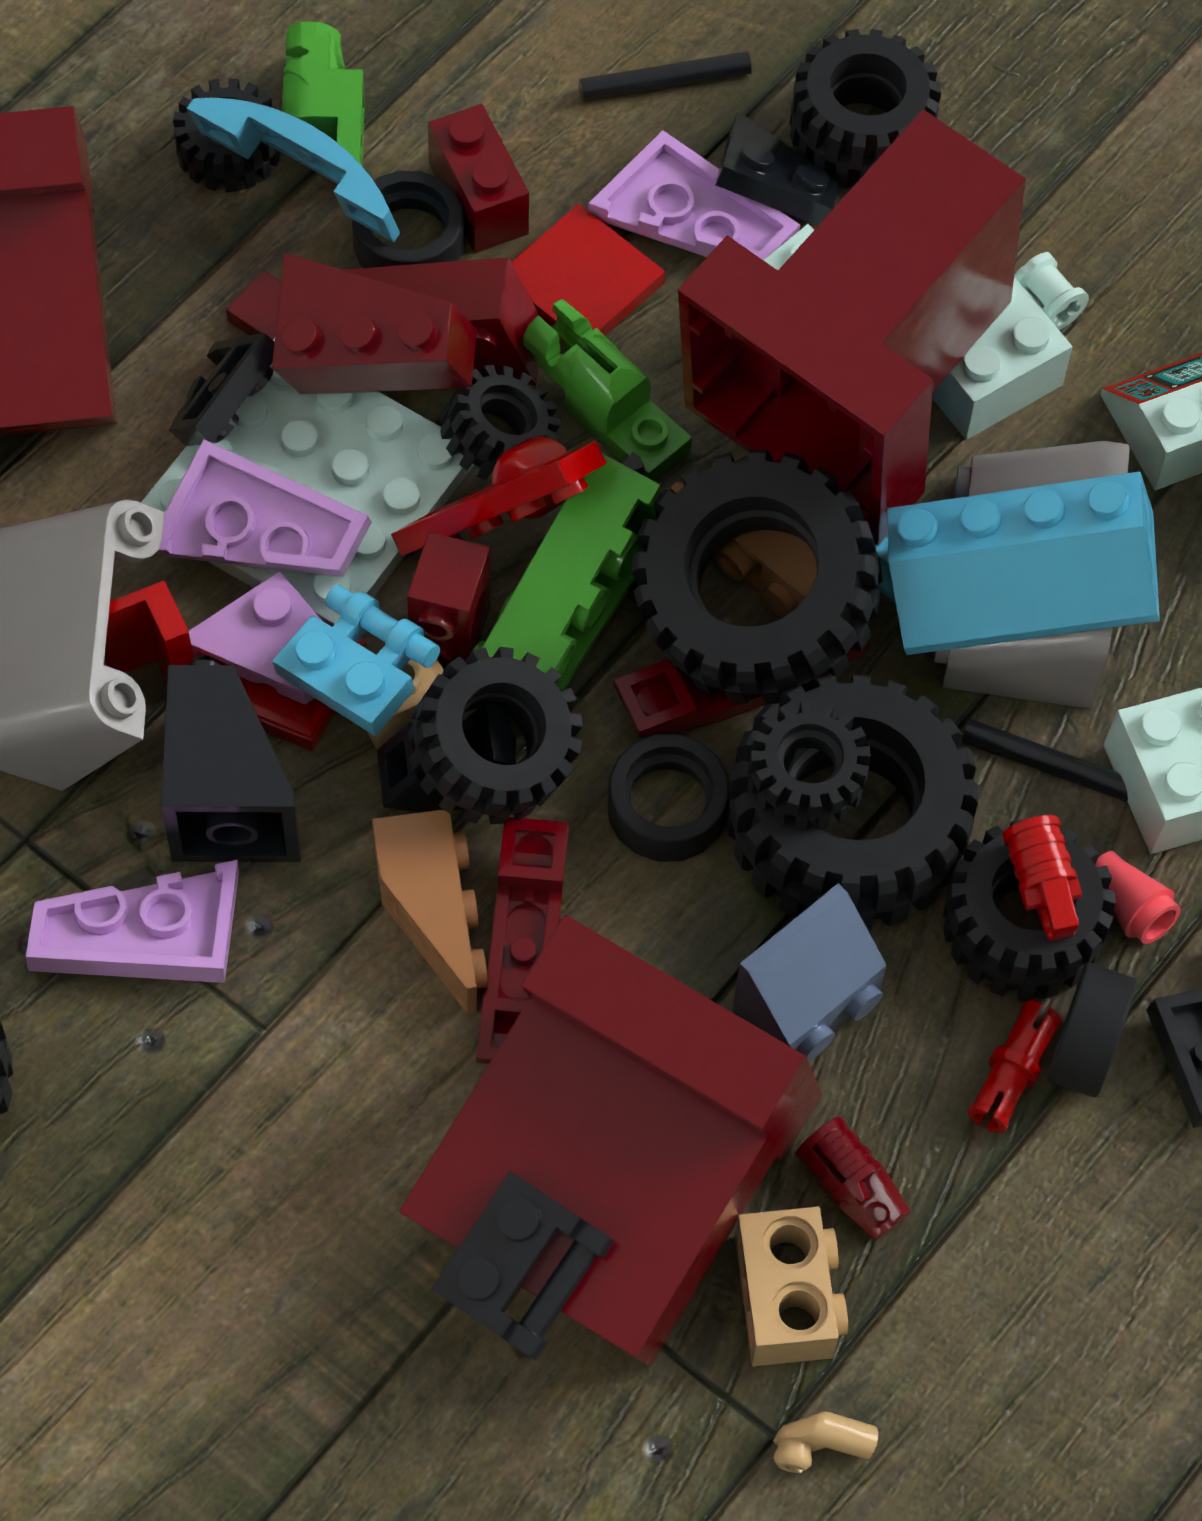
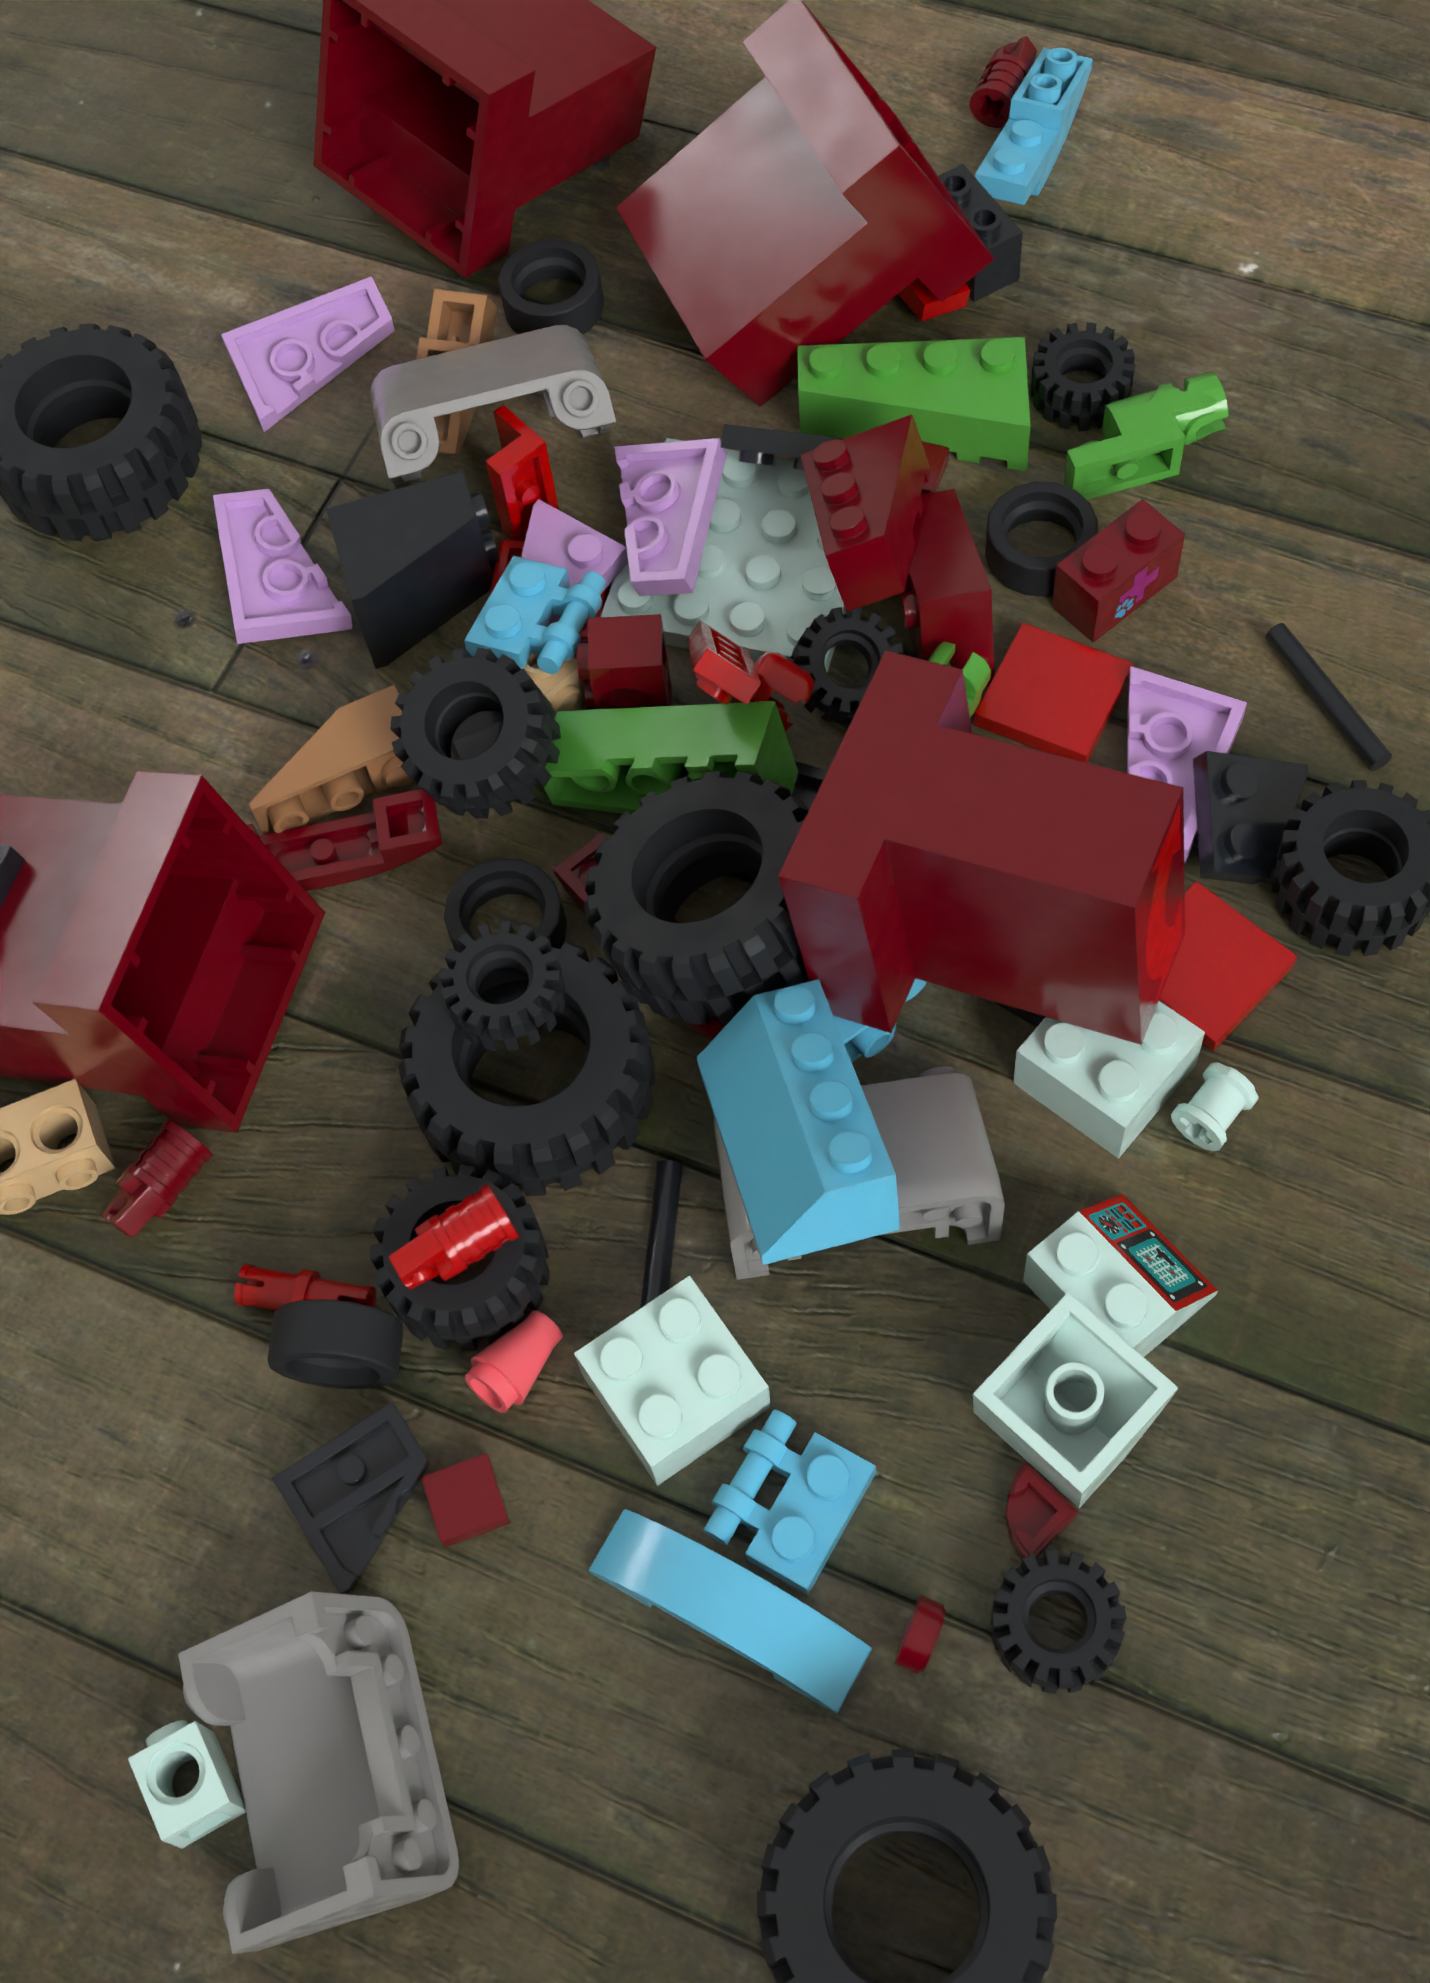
camera: 85 degrees right, 0 degrees up
medium azure slope [187,98,400,243] -> none
sand blue slope [732,883,887,1061] -> none
none -> bright green wedge [798,337,1030,471]

